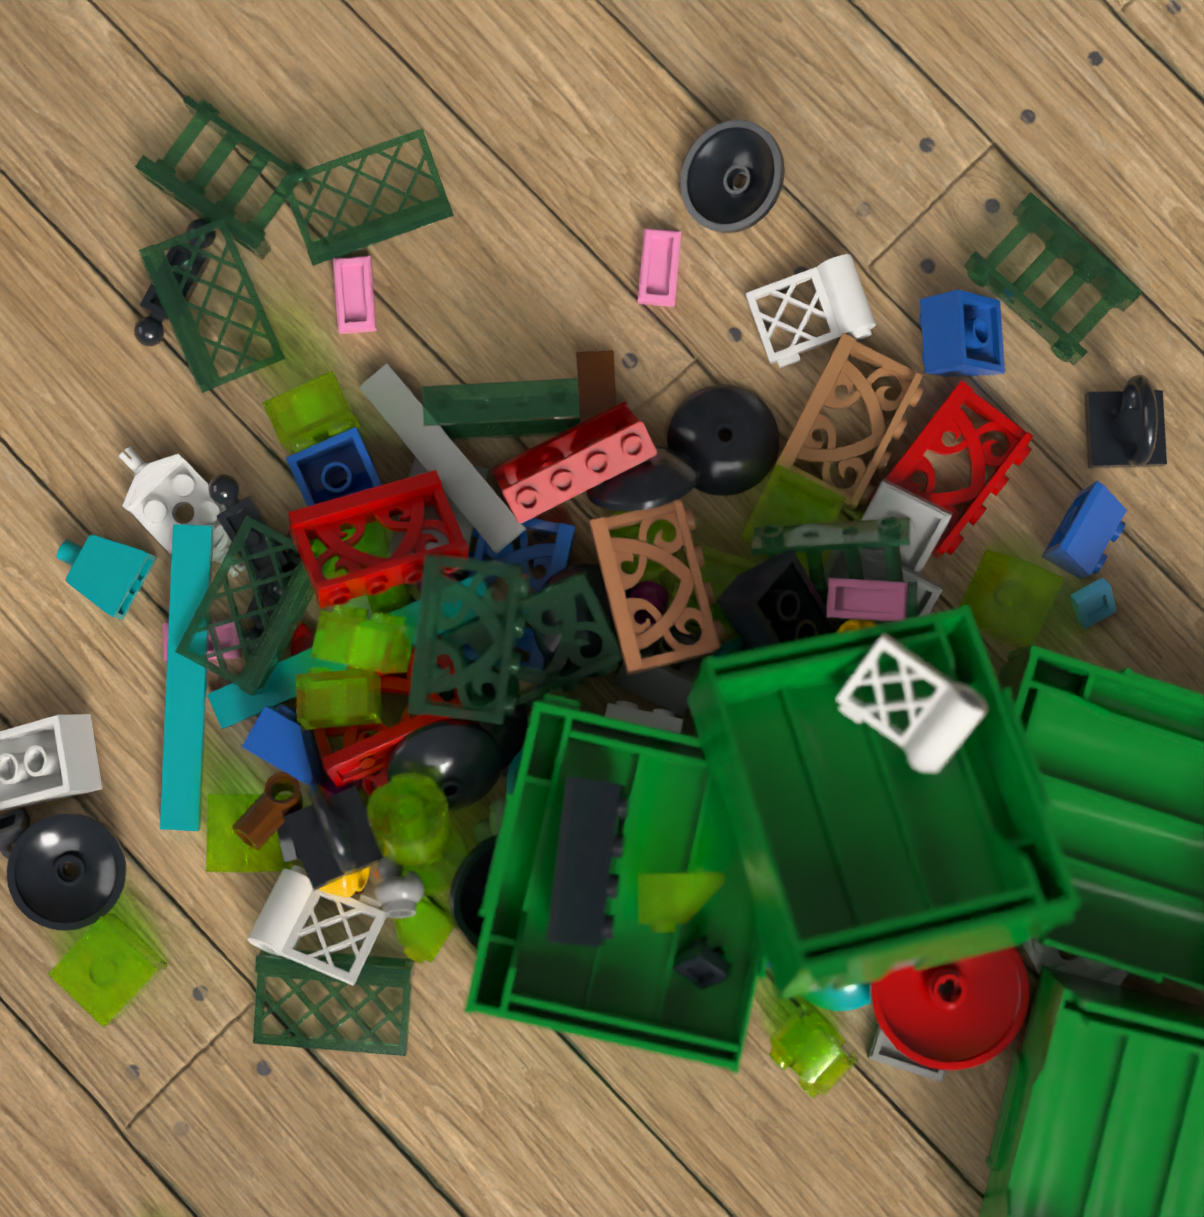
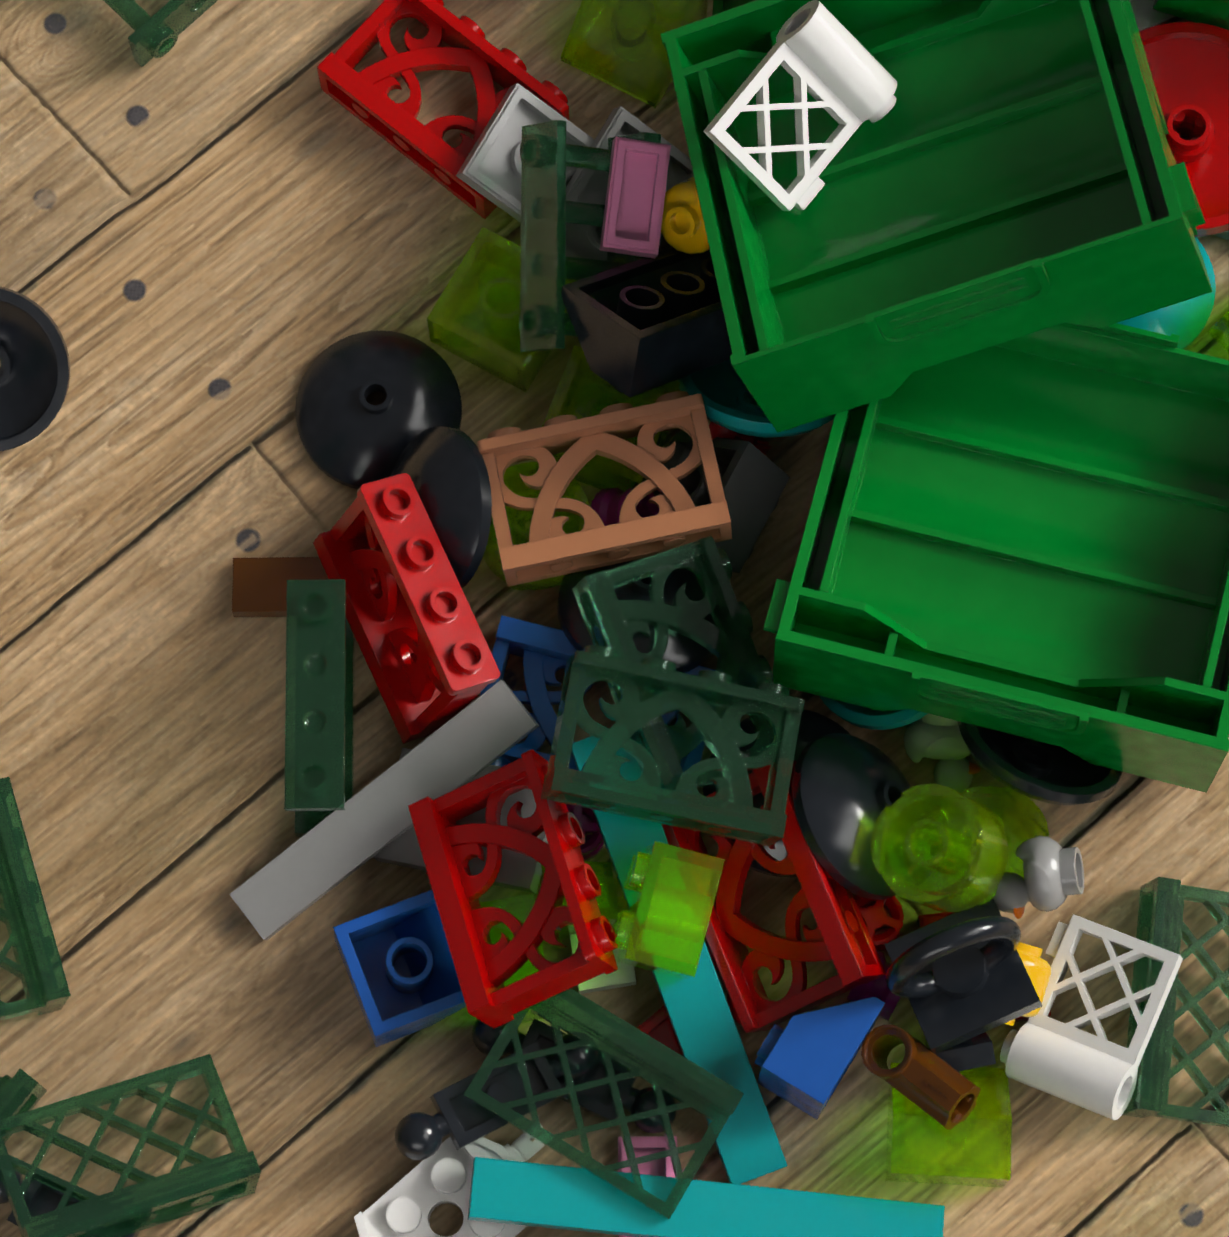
camera: 90 degrees left, 10 degrees down
clear neon green brick [262,371,361,455] -> none
clear neon green brick [296,664,382,729] -> none
bright pink tile [333,255,377,334] -> none
clear neon green slope [393,897,456,964] -> none
black slope [546,776,630,947] -> none
white plate [605,701,683,734] -> none
bright pink tile [638,228,681,307] -> none
clear neon green slope [638,873,725,932] -> none
black tile [673,935,732,990] -> none
white piece [745,254,876,368] -> none
medium nougat fence [772,333,925,511] -> none
blue slope [919,289,1005,377] -> none

